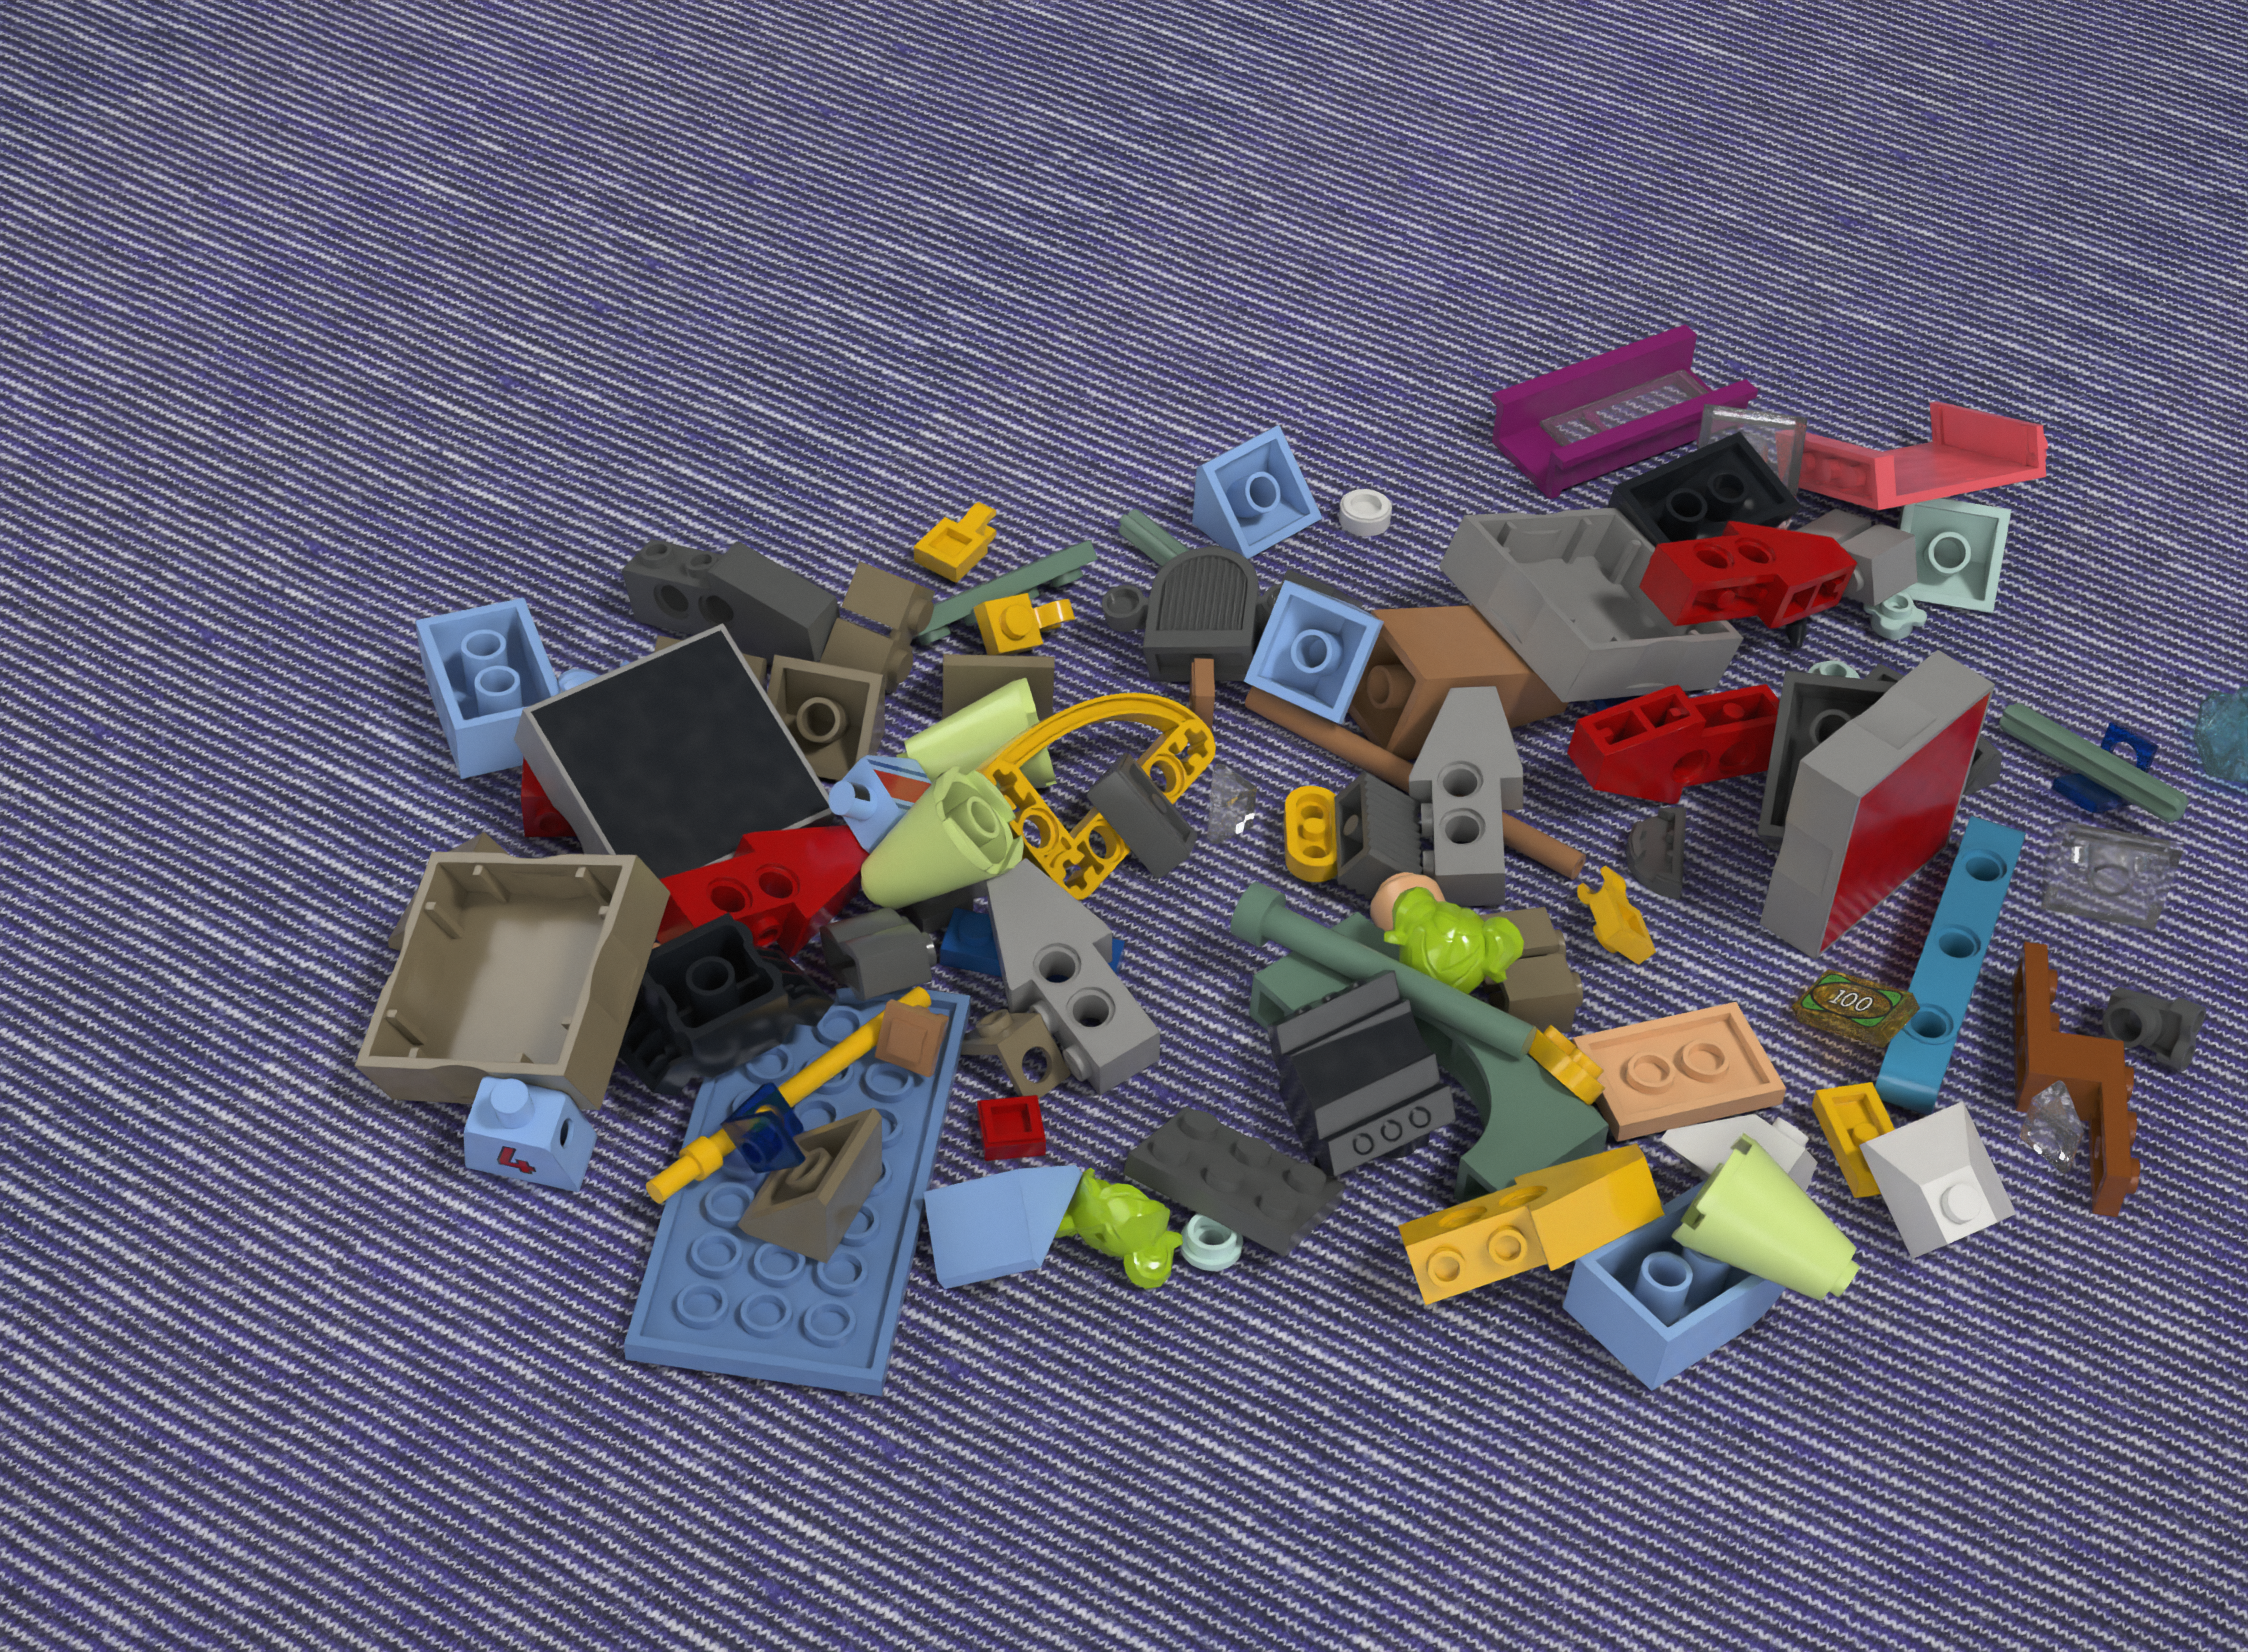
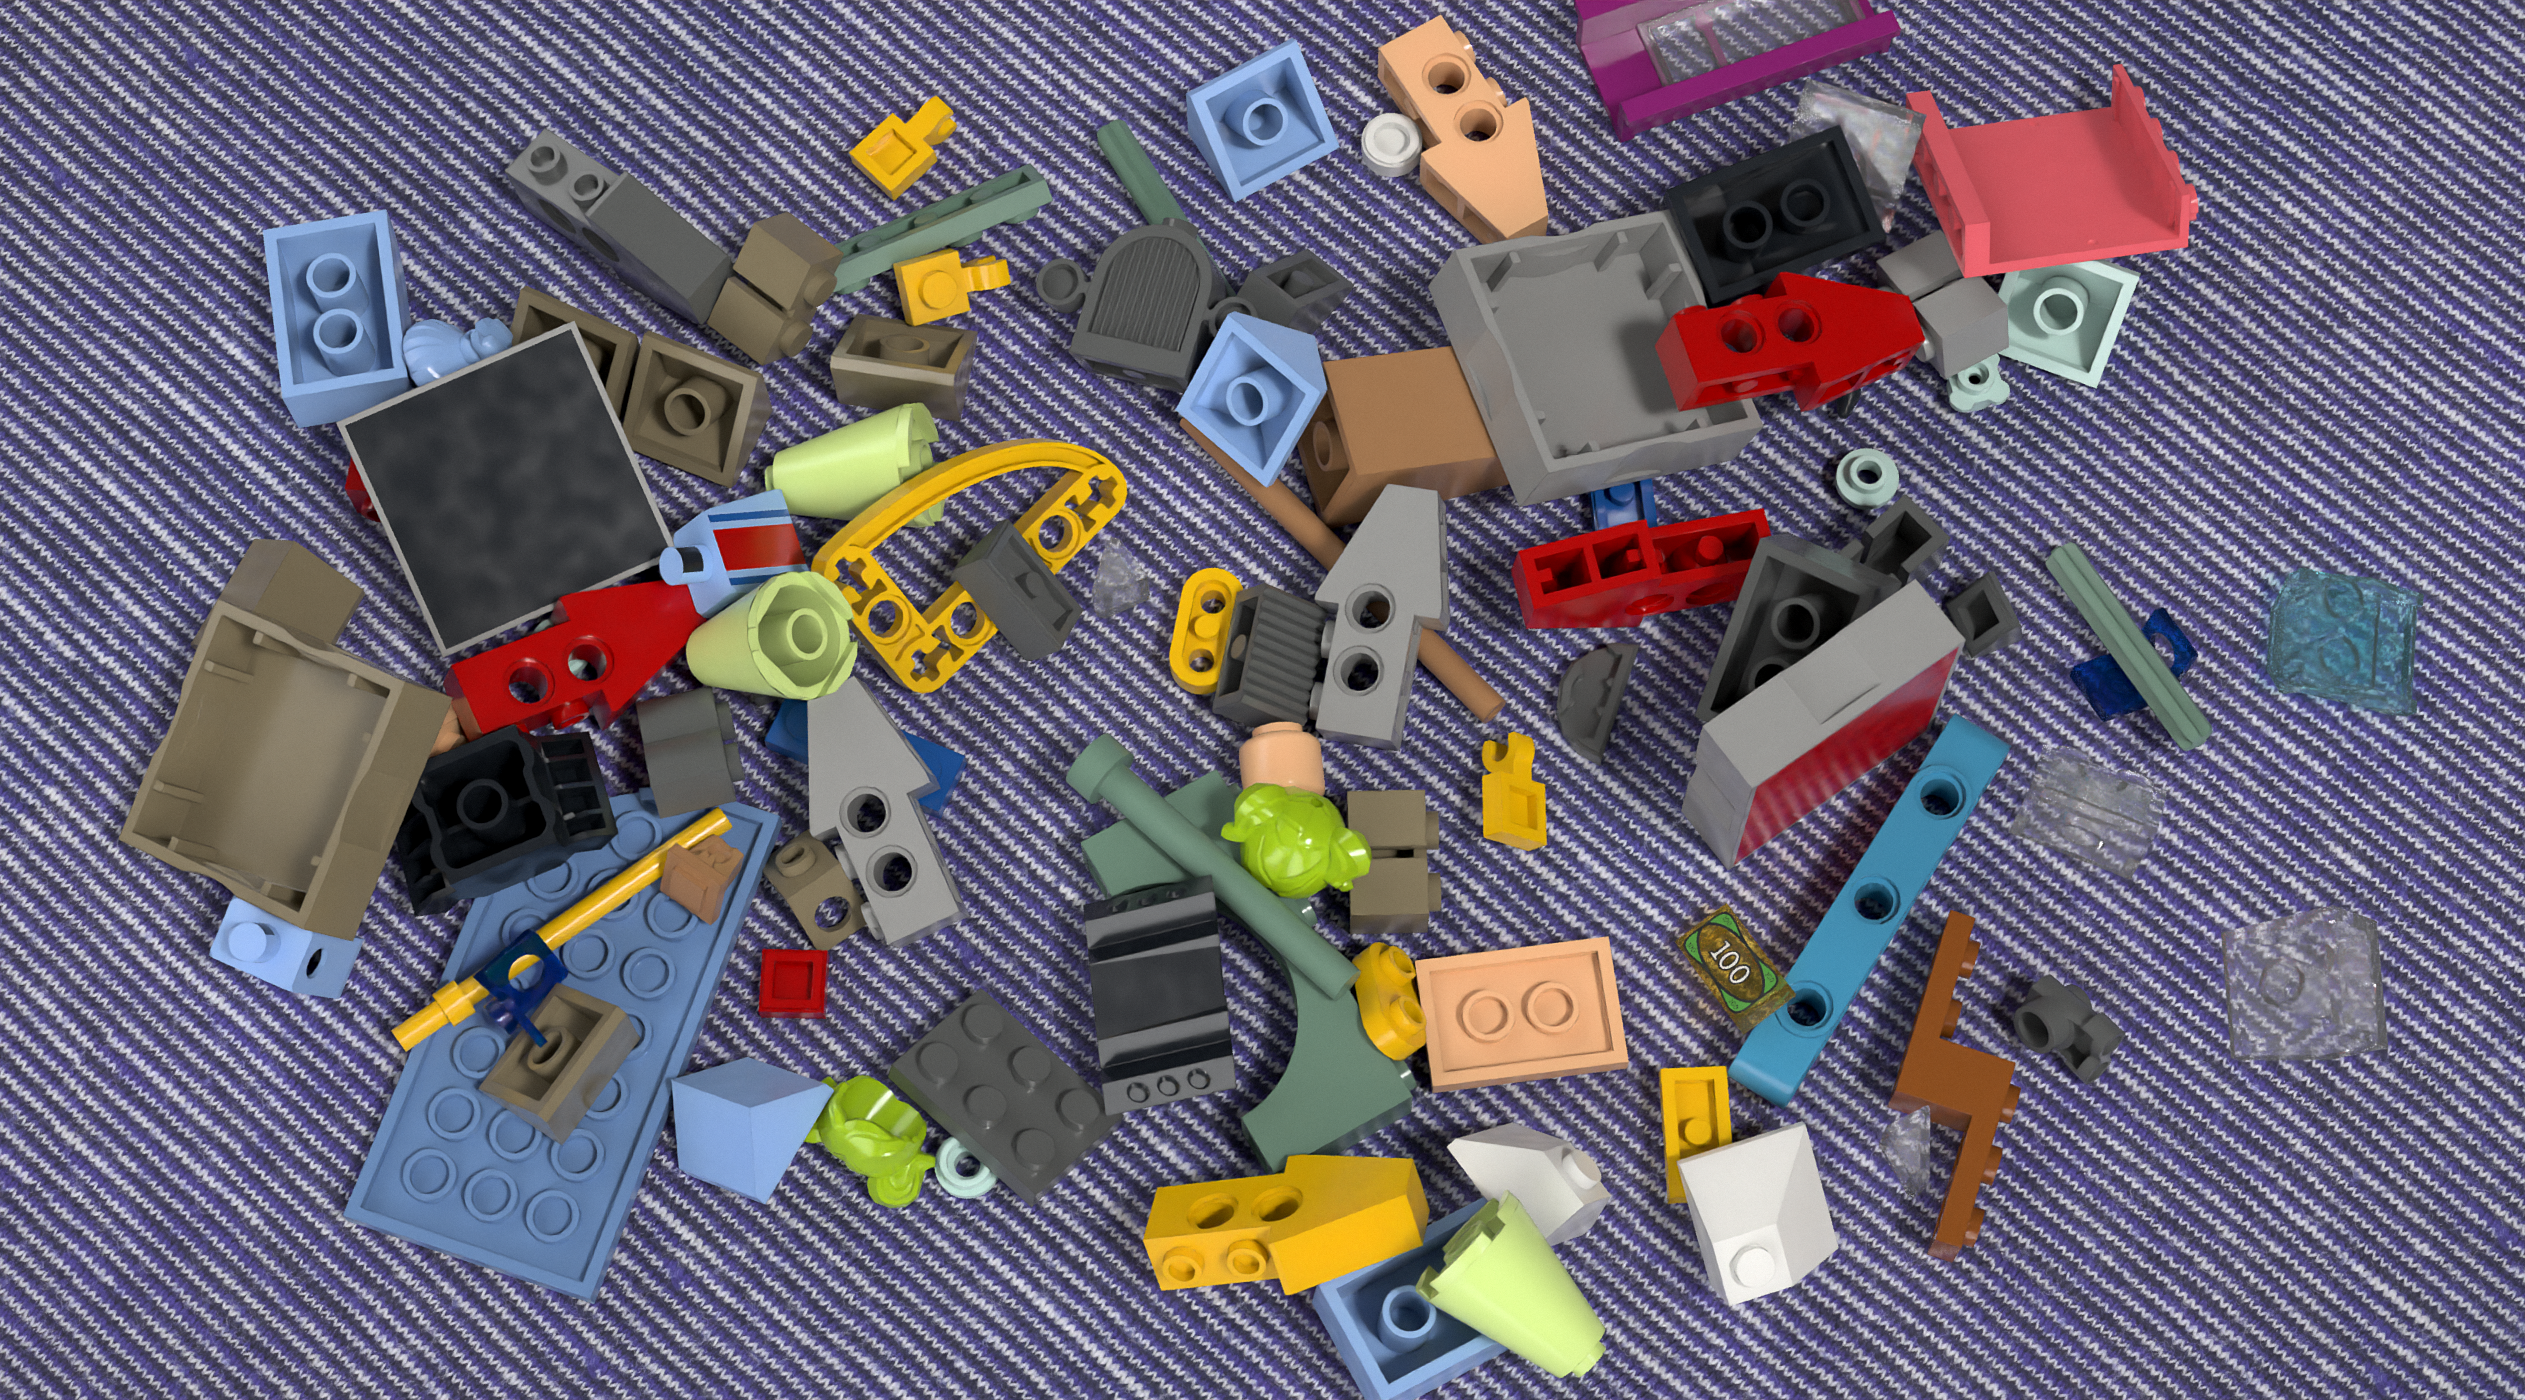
camera: 15 degrees right, 25 degrees up
medium nougat tile [1189,658,1215,733] -> none
none -> light nougat brick [1378,15,1548,244]

